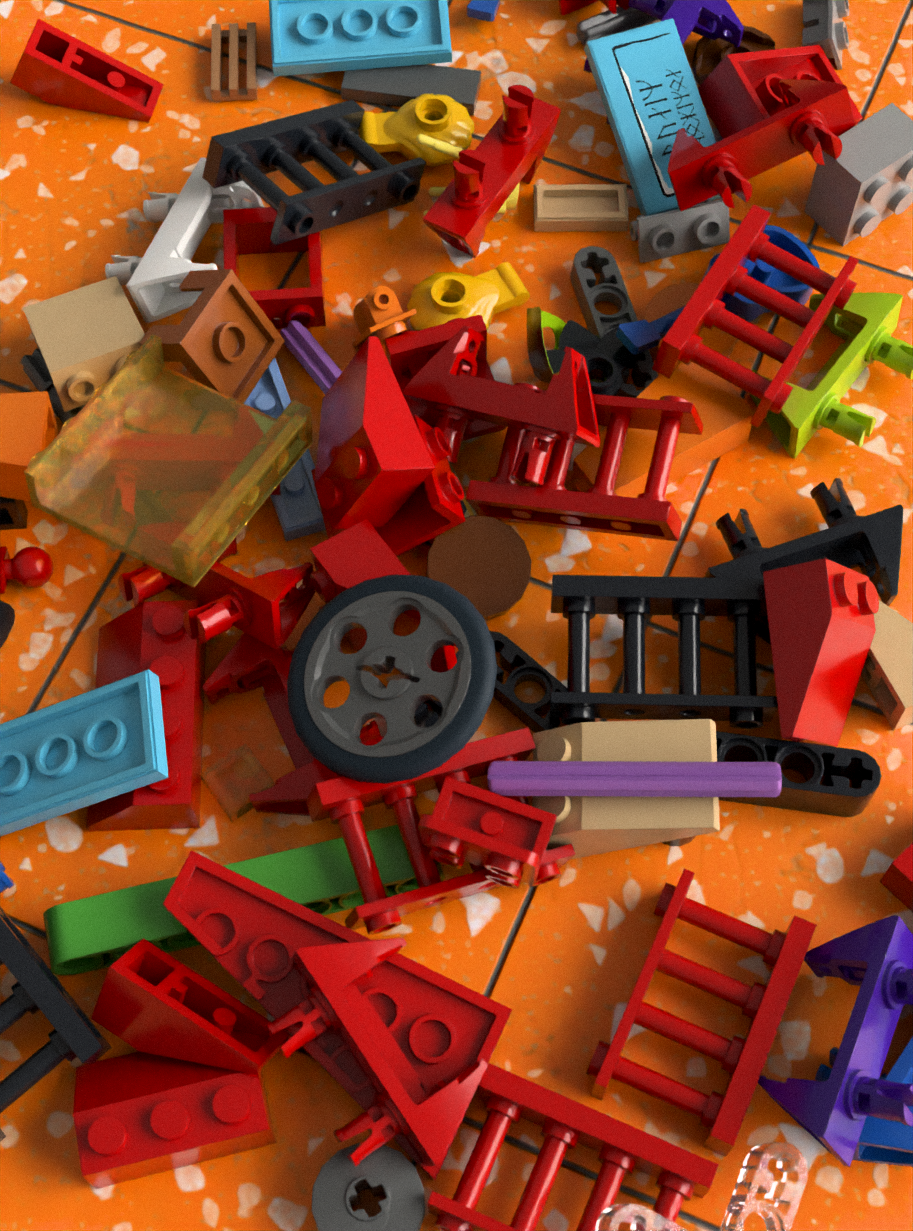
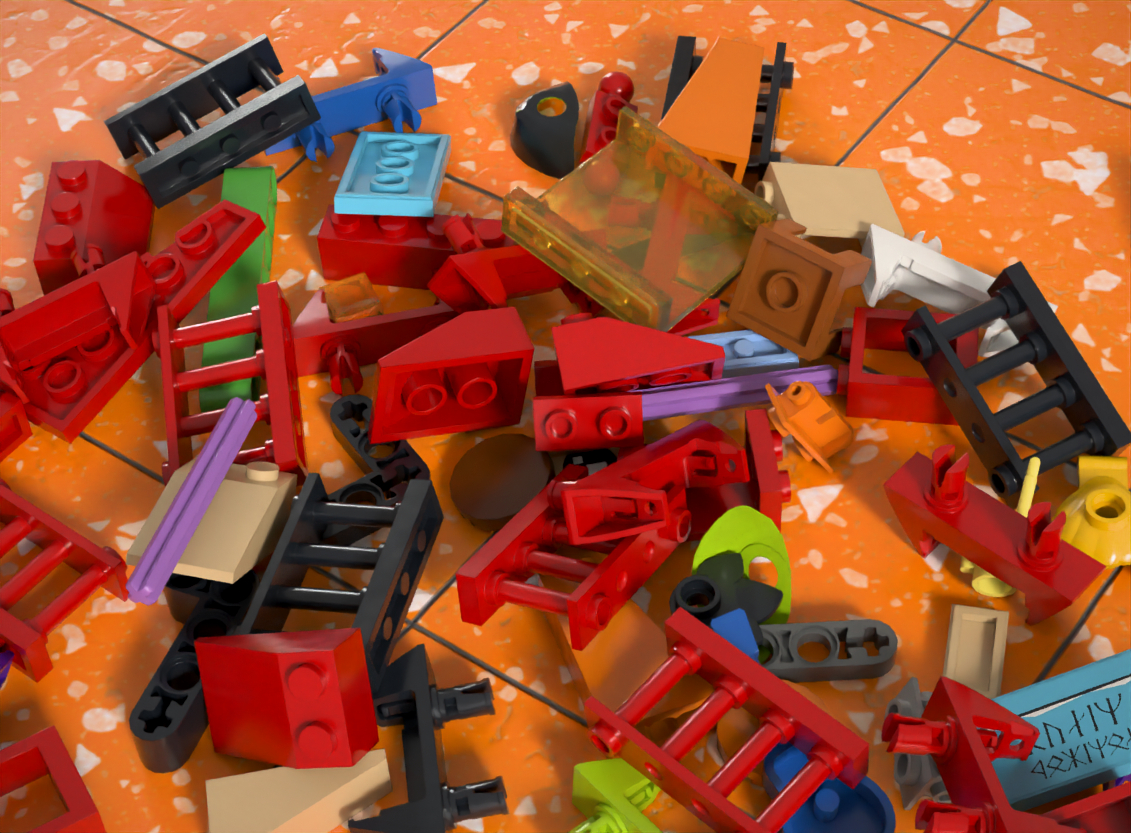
camera: 105 degrees right, 15 degrees down
red slope [91,938,290,1075] -> none
wedge [287,575,497,784] -> none
yellow animal [407,262,530,331] -> none
red bracket [418,776,557,889] -> none

